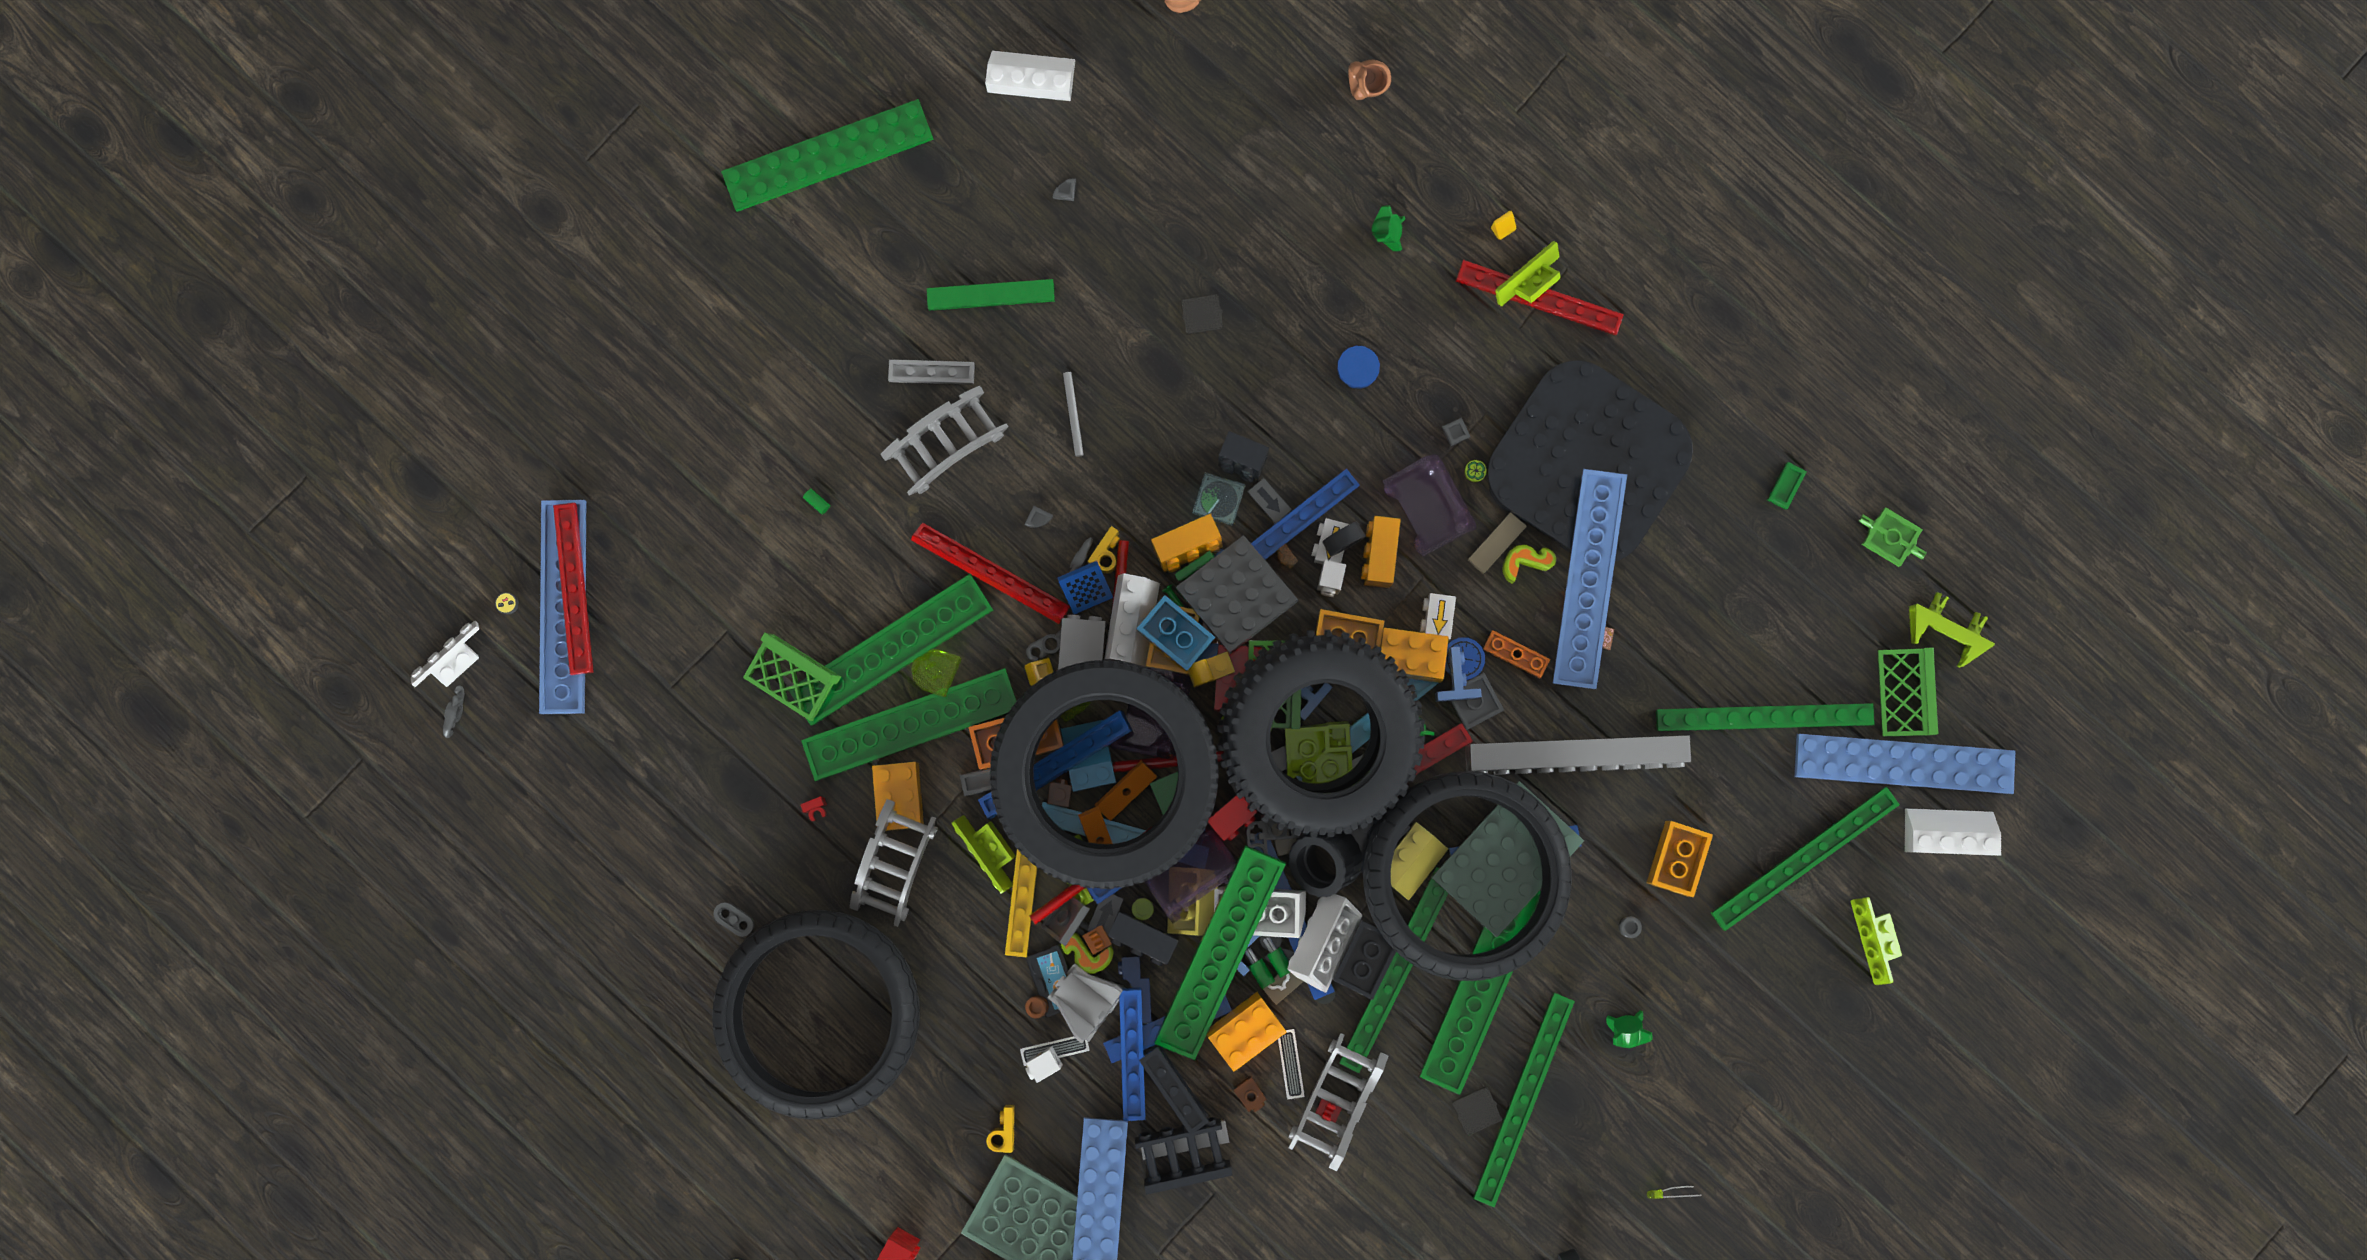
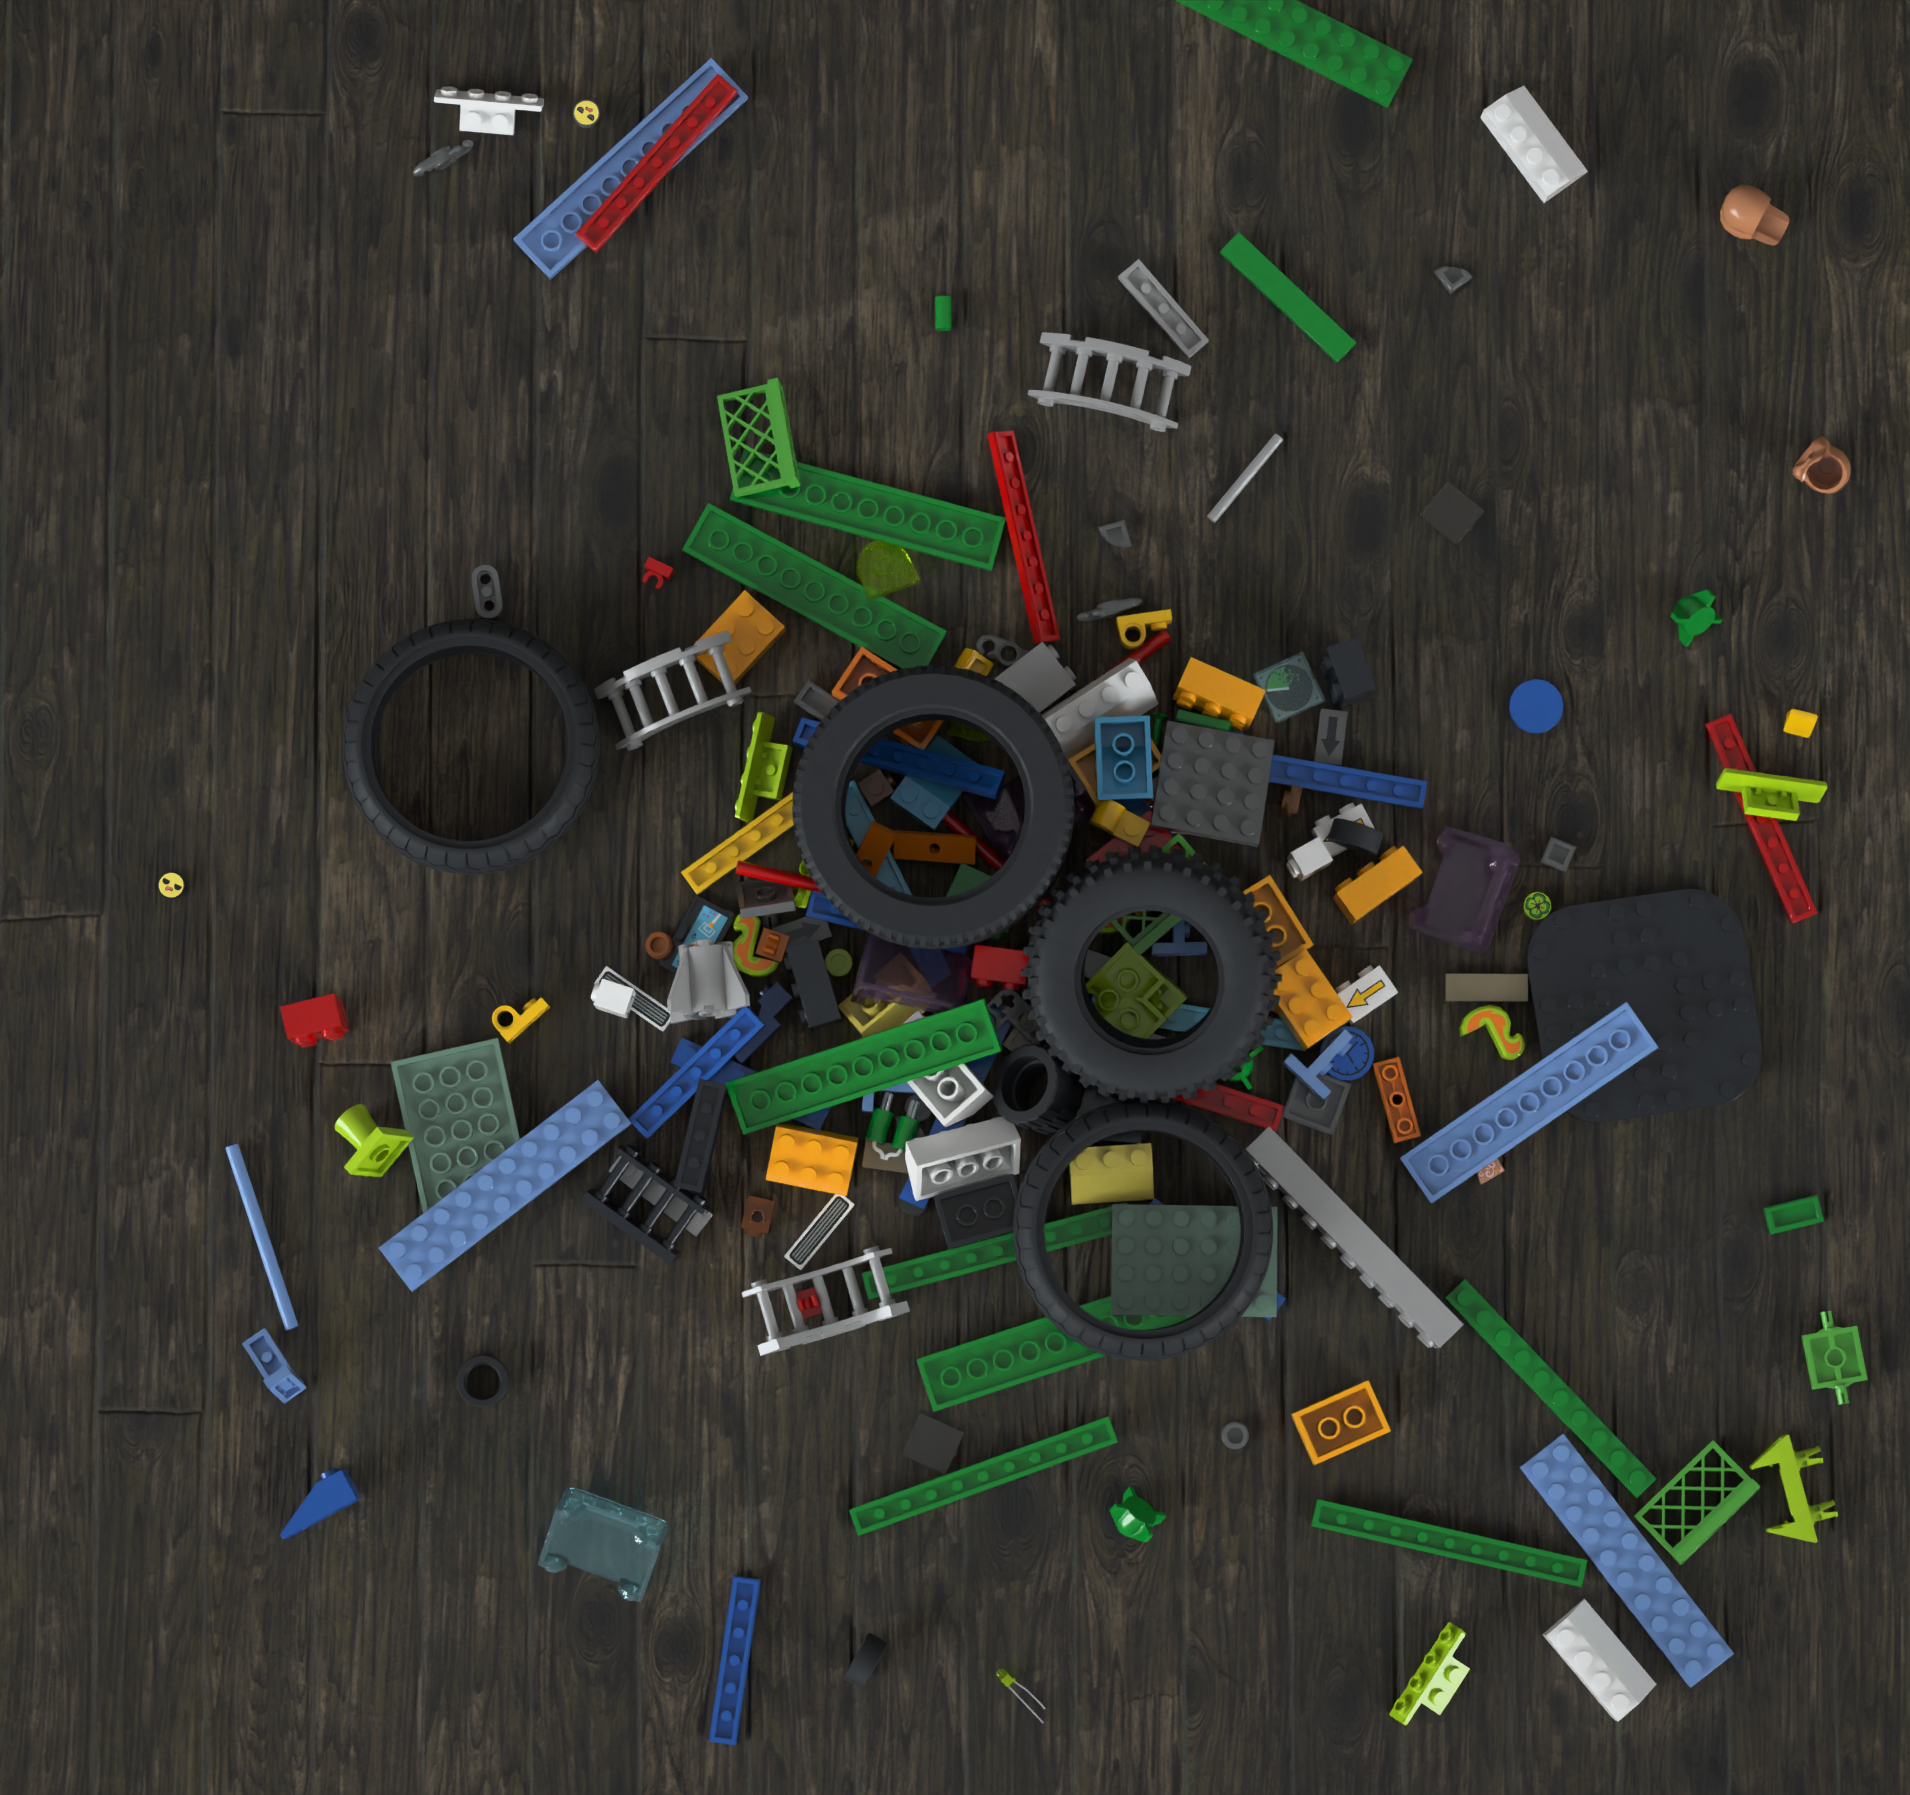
camera: 40 degrees right, 0 degrees up
blue tile [1058,561,1113,614] -> none

